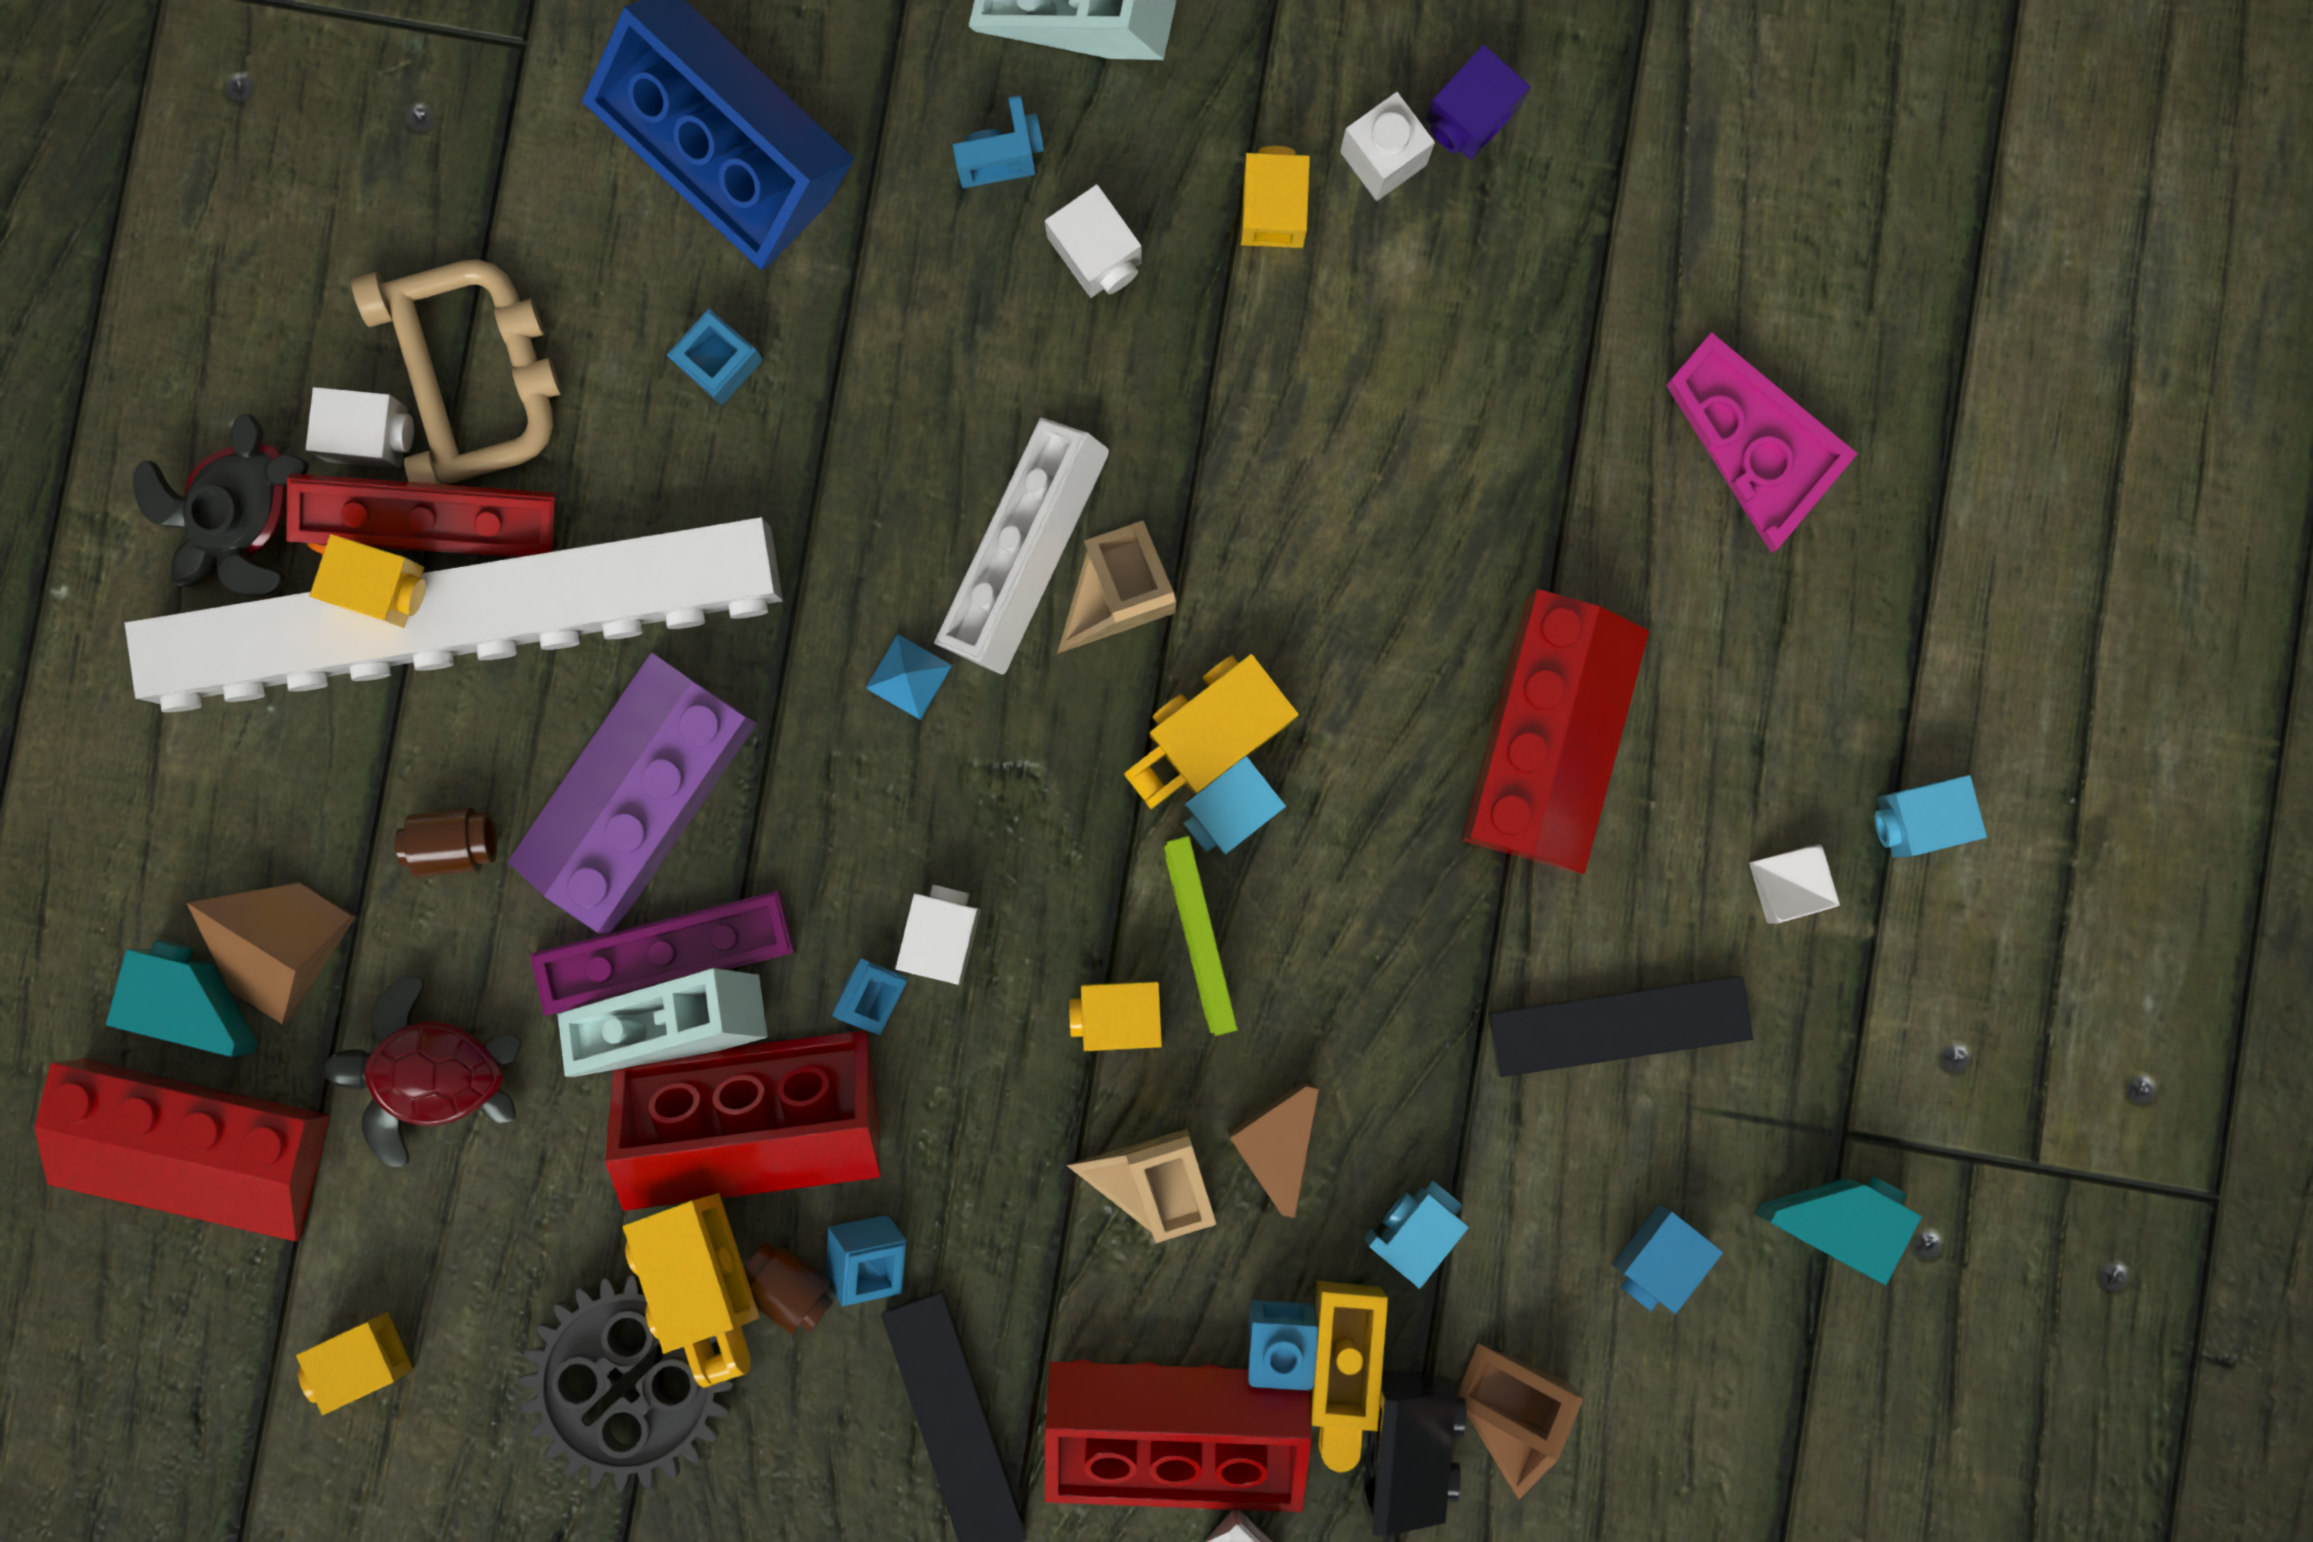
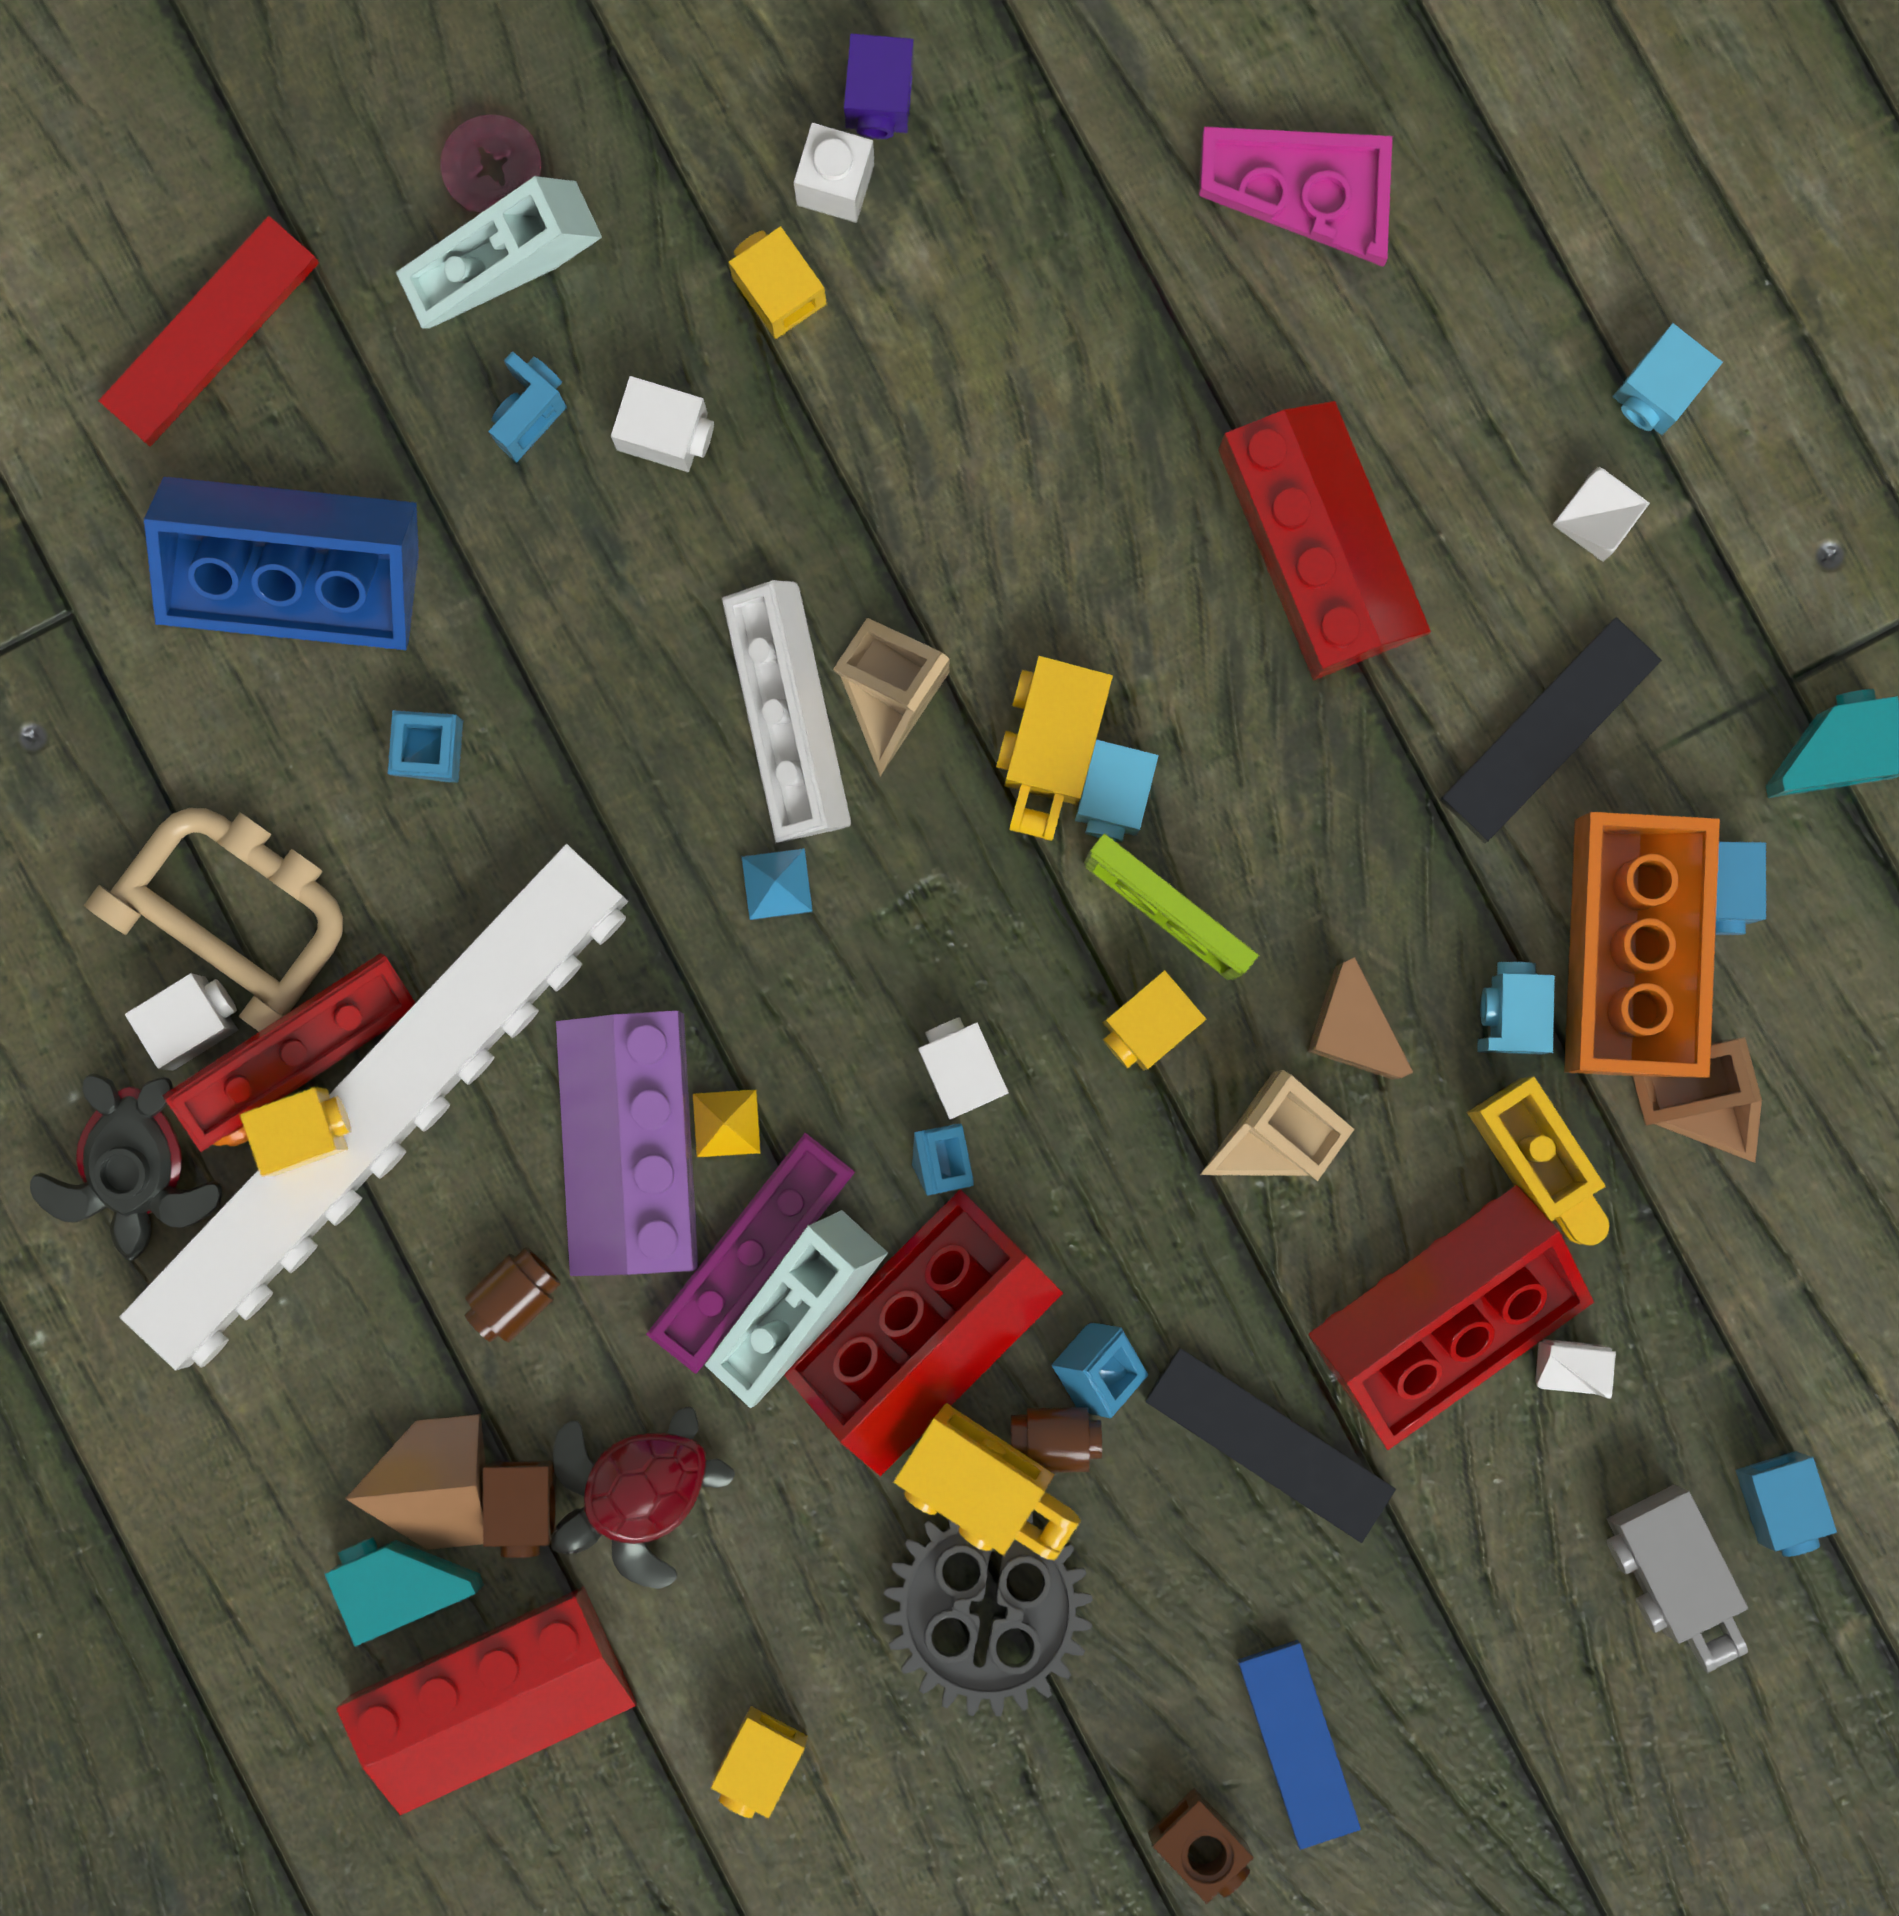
camera: 40 degrees left, 0 degrees up
dark azure bracket [1248,1300,1318,1390] -> none
black slope [1362,1371,1466,1536] -> none
none -> reddish brown brick [483,1460,556,1558]
none -> yellow slope [693,1090,761,1157]
none -> orange slope [1564,812,1720,1078]

